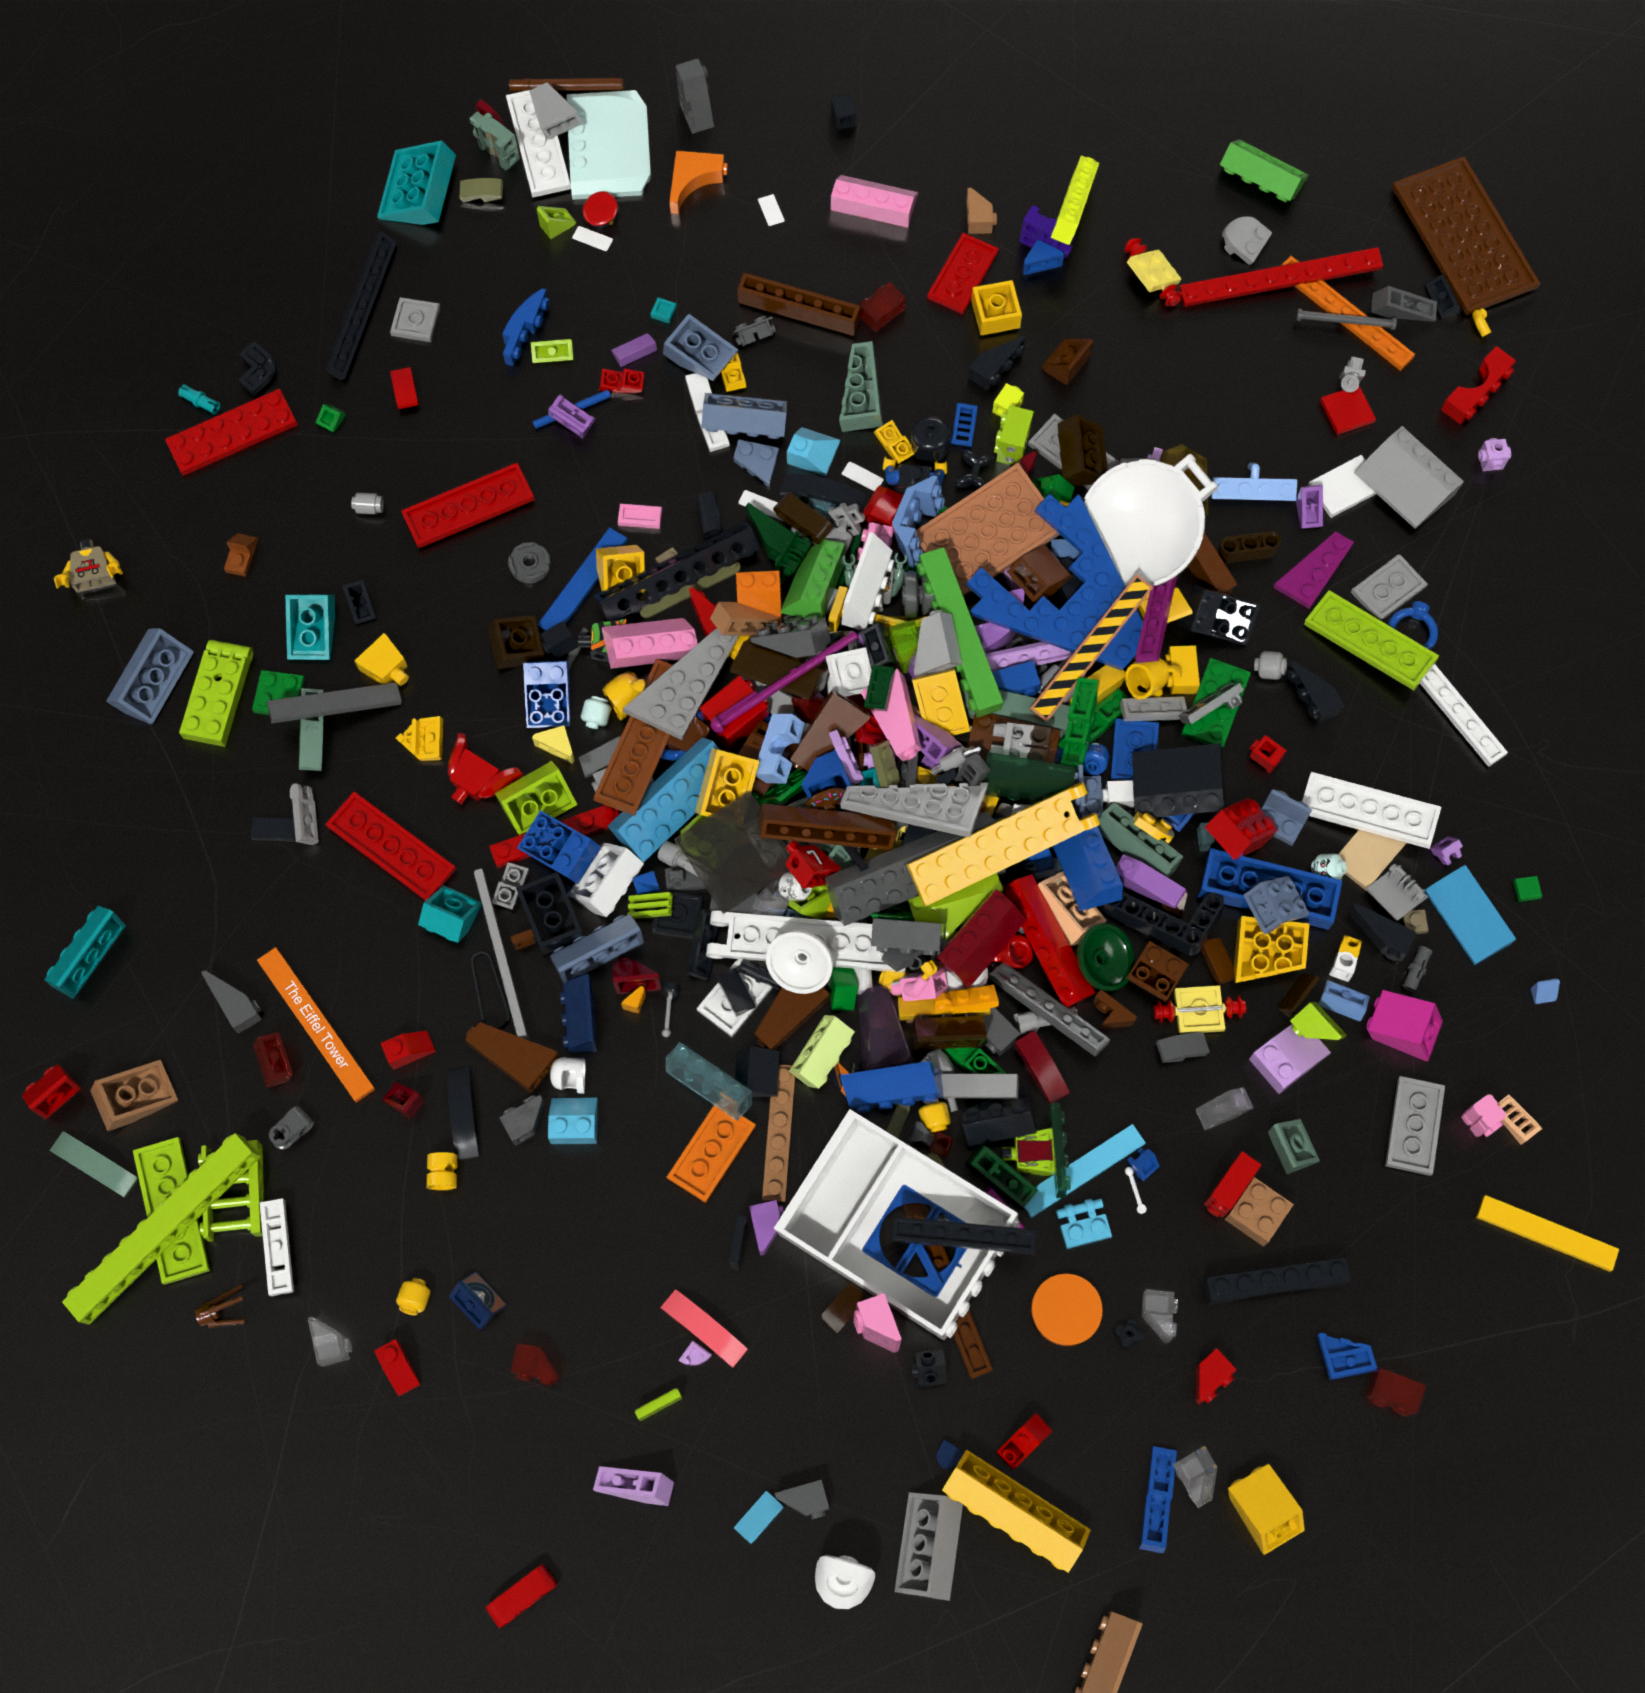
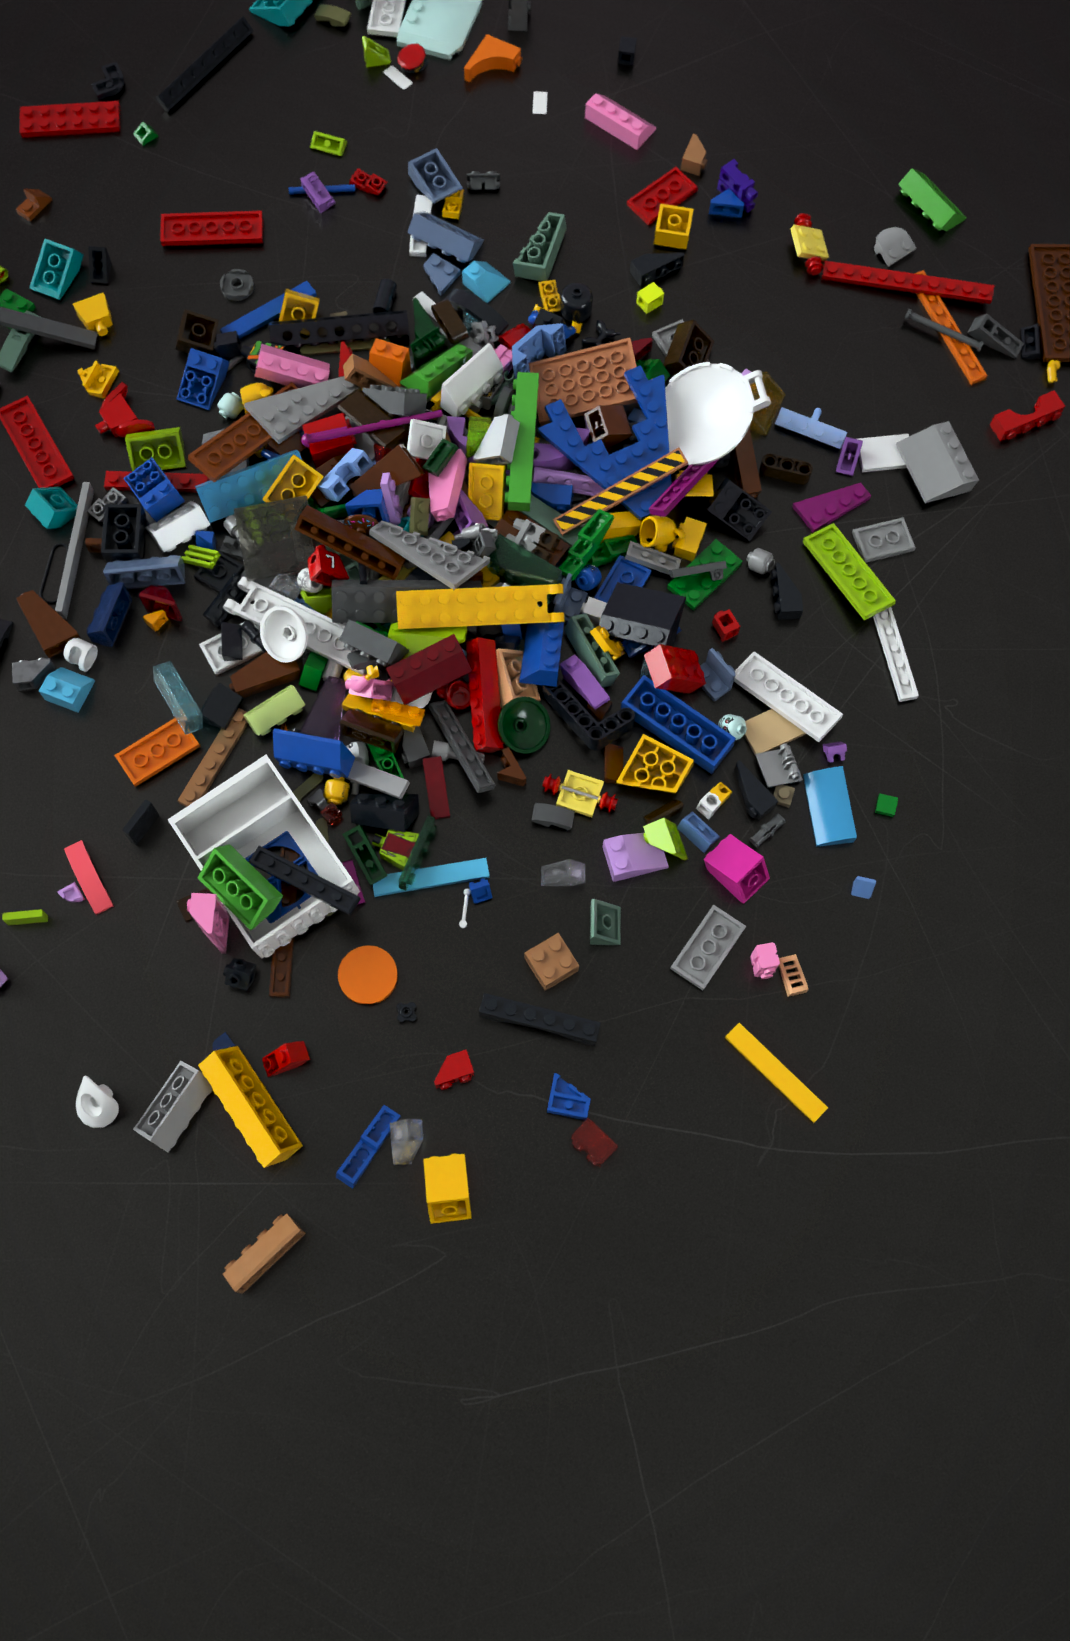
camera: 20 degrees right, 0 degrees up
teal pin [178,384,221,415] -> none
light grey brick [351,492,384,515] -> none
light grey tile [390,297,440,342] -> none
red slope [390,367,418,409] -> none
blue slope [502,288,550,366] -> none
light yellow slope [532,725,575,764] -> none
medium lavender slope [611,333,657,367] -> none
bright pink tile [618,504,662,529] -> none
teal tile [650,298,677,324] -> none
hinge [661,982,680,1037] -> none
medium azure slope [734,1491,784,1545] -> none
reddish brown brick [737,273,860,336] -> none
medium lavender slope [749,1200,784,1256] -> none
dark grey slope [775,1480,829,1520] -> none
white sticker [842,462,884,491] -> none
clear red brick [860,282,906,332] -> none
black slope [860,623,898,667] -> none
blue slope [951,403,978,447] -> none
lime piece [994,405,1034,465] -> none
reddish brown slope [1041,338,1093,385] -> none
neon yellow brick [1051,156,1099,245] -> none
medium azure plate [1056,1198,1112,1249] -> none
reddish brown slope [1126,941,1189,1002] -> none
clear slope [1142,1289,1178,1343] -> none
red brick [1204,1151,1261,1218] -> none
sand blue bracket [1243,876,1309,934] -> none
red tile [1320,386,1376,435] -> none
light grey hips [1339,357,1366,393] -> none
blue piece [1388,601,1438,650] -> none
lavender brick [1478,438,1511,471] -> none
none -> bright green slope [198,844,283,930]

